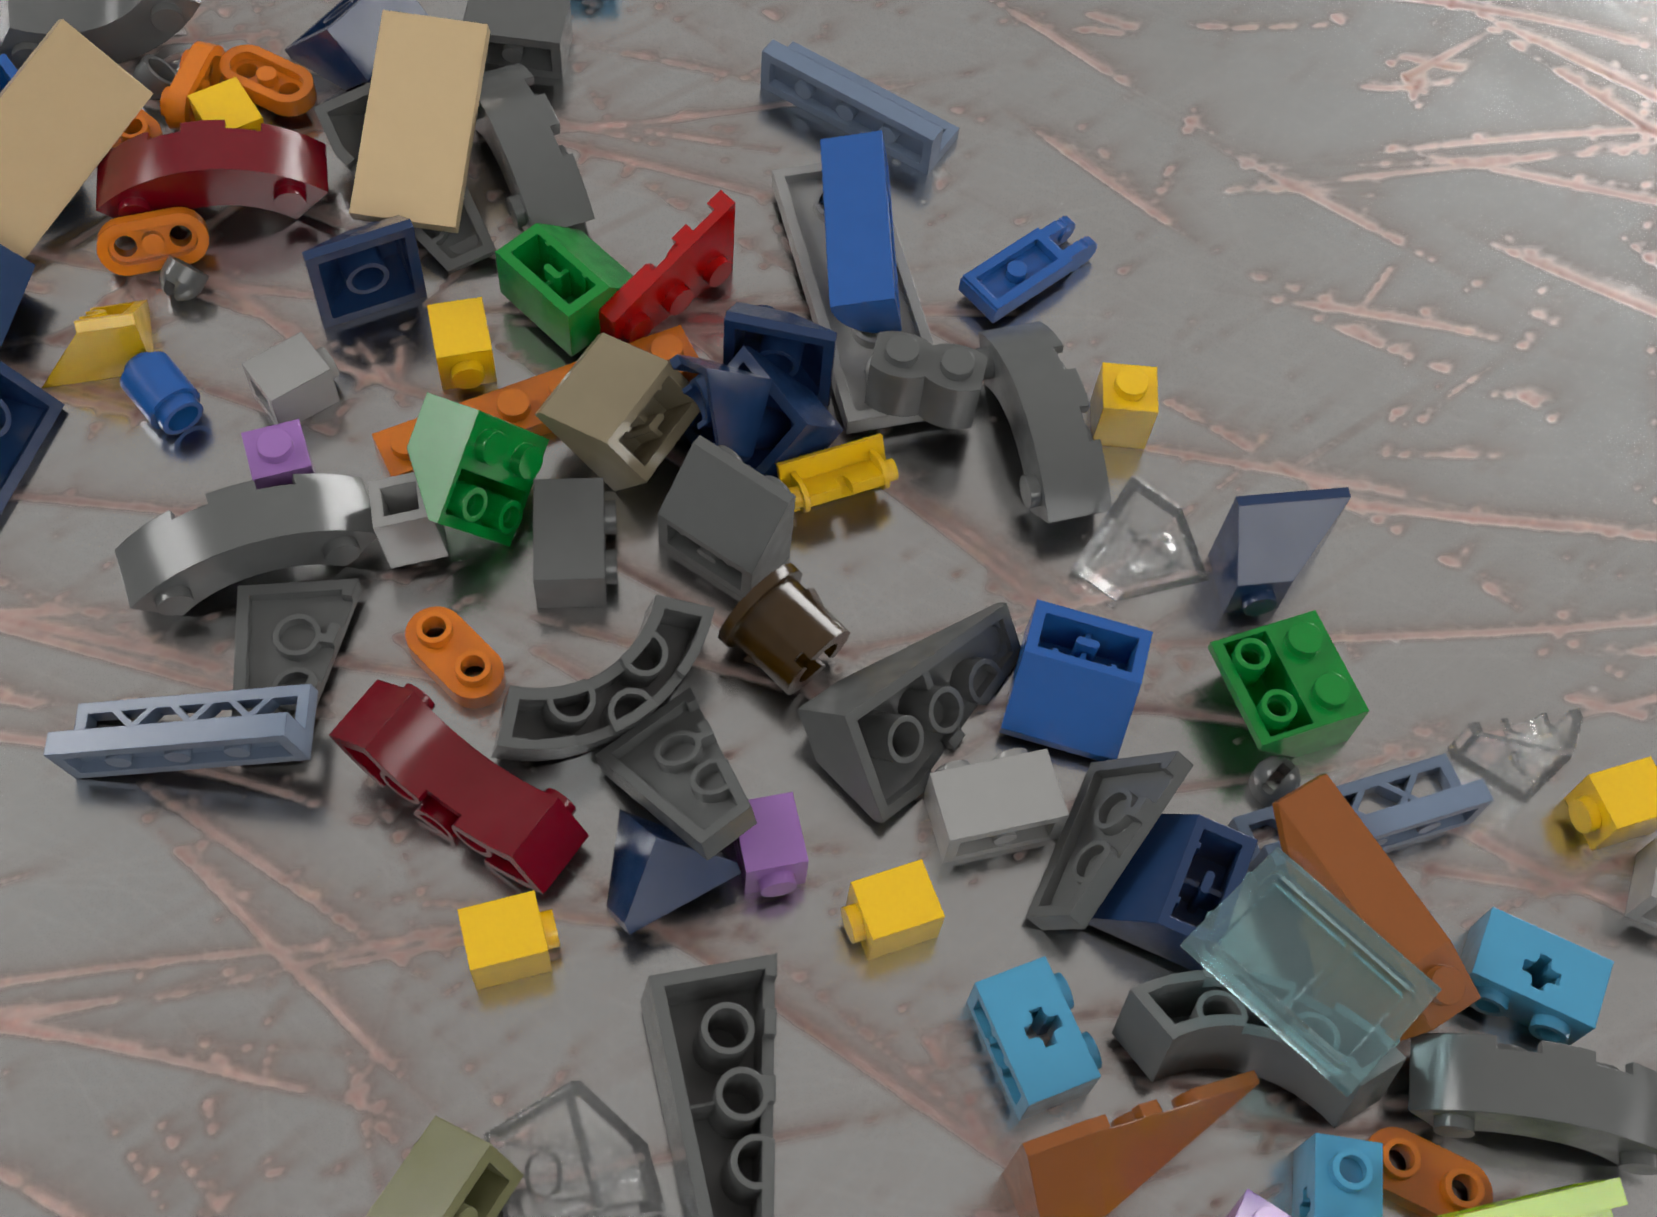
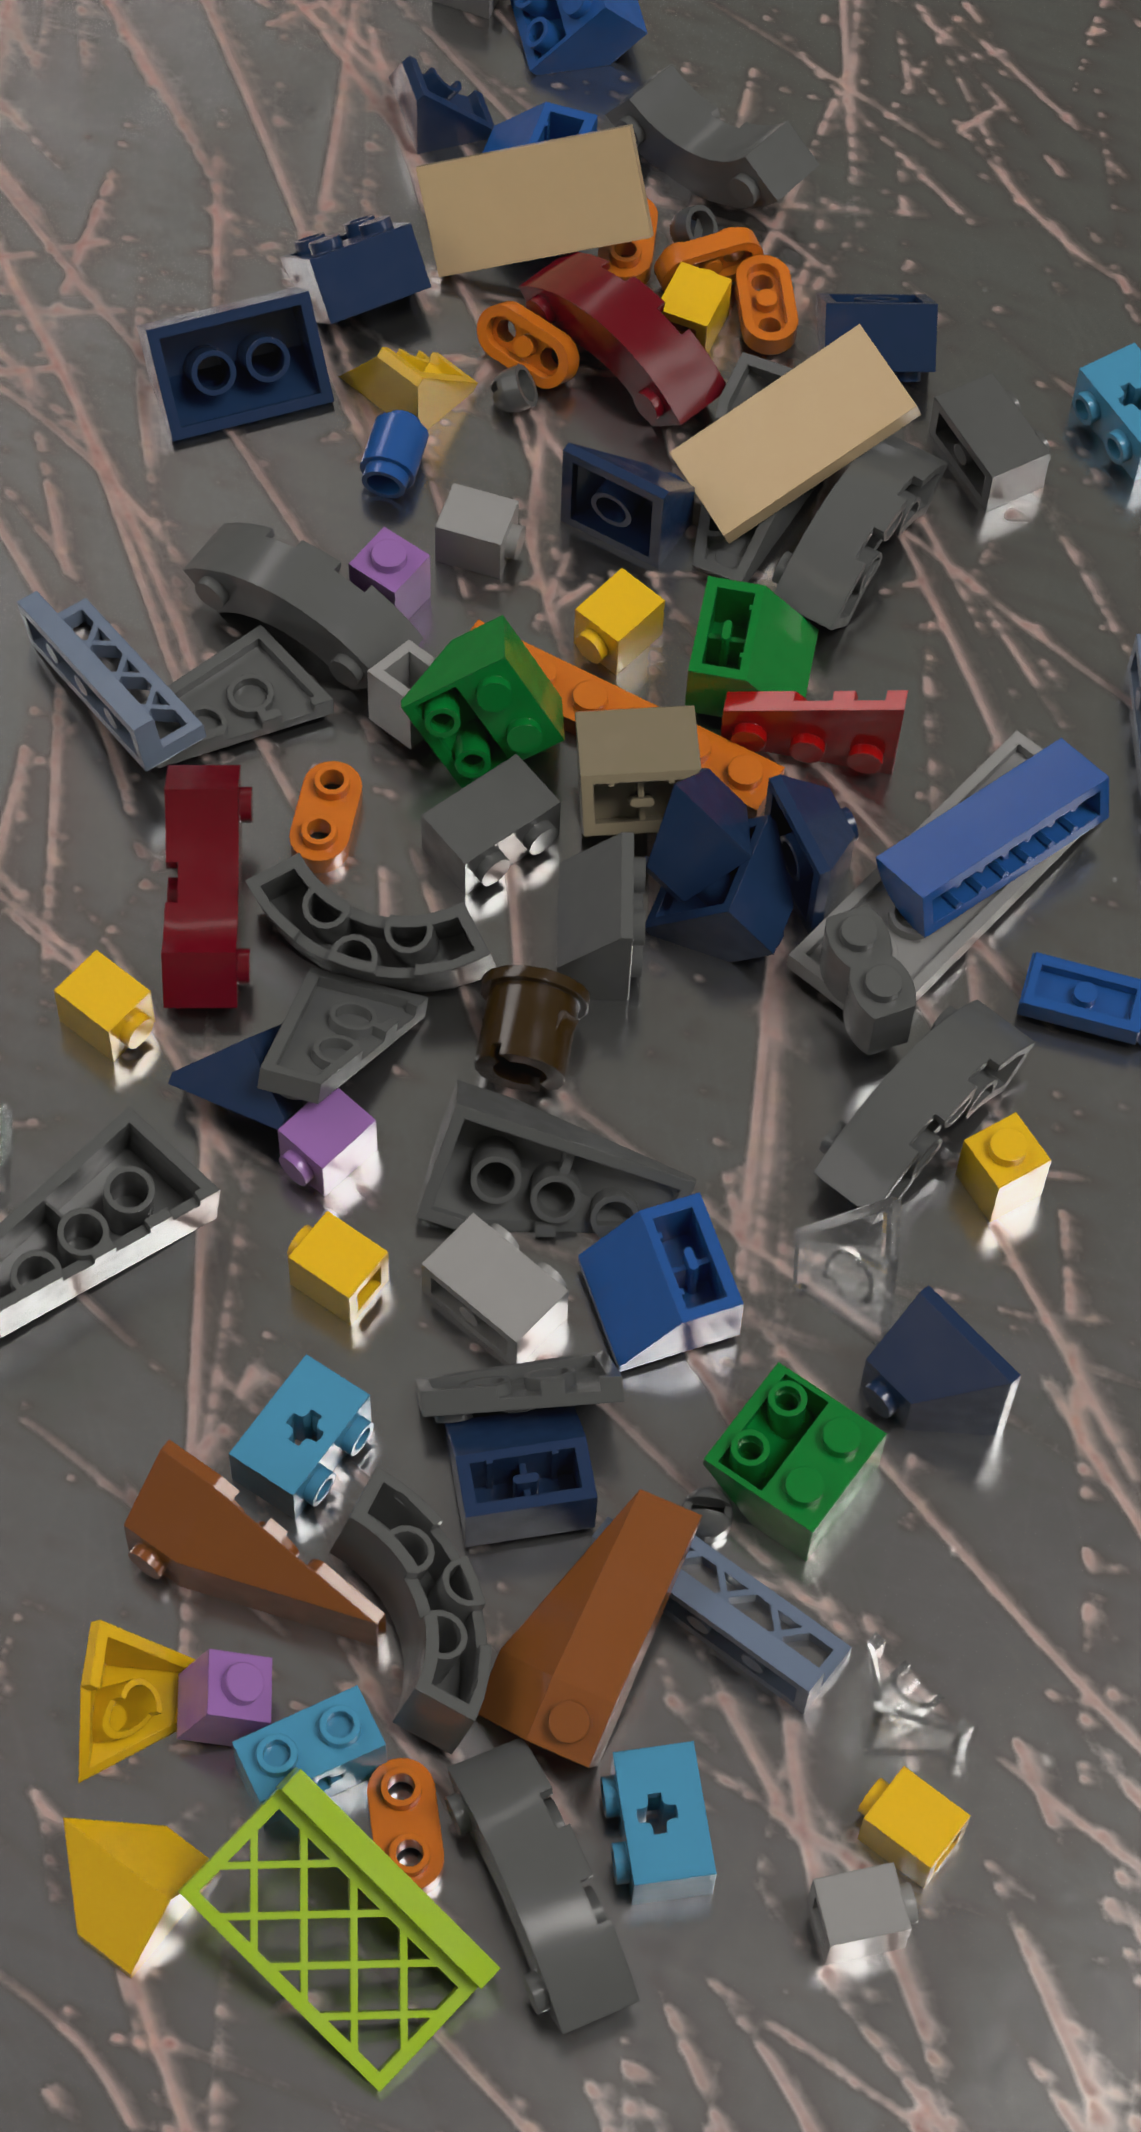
camera: 60 degrees right, 0 degrees up
yellow hinge [776,433,899,513] -> none
clear light blue piece [1180,847,1442,1097] -> none

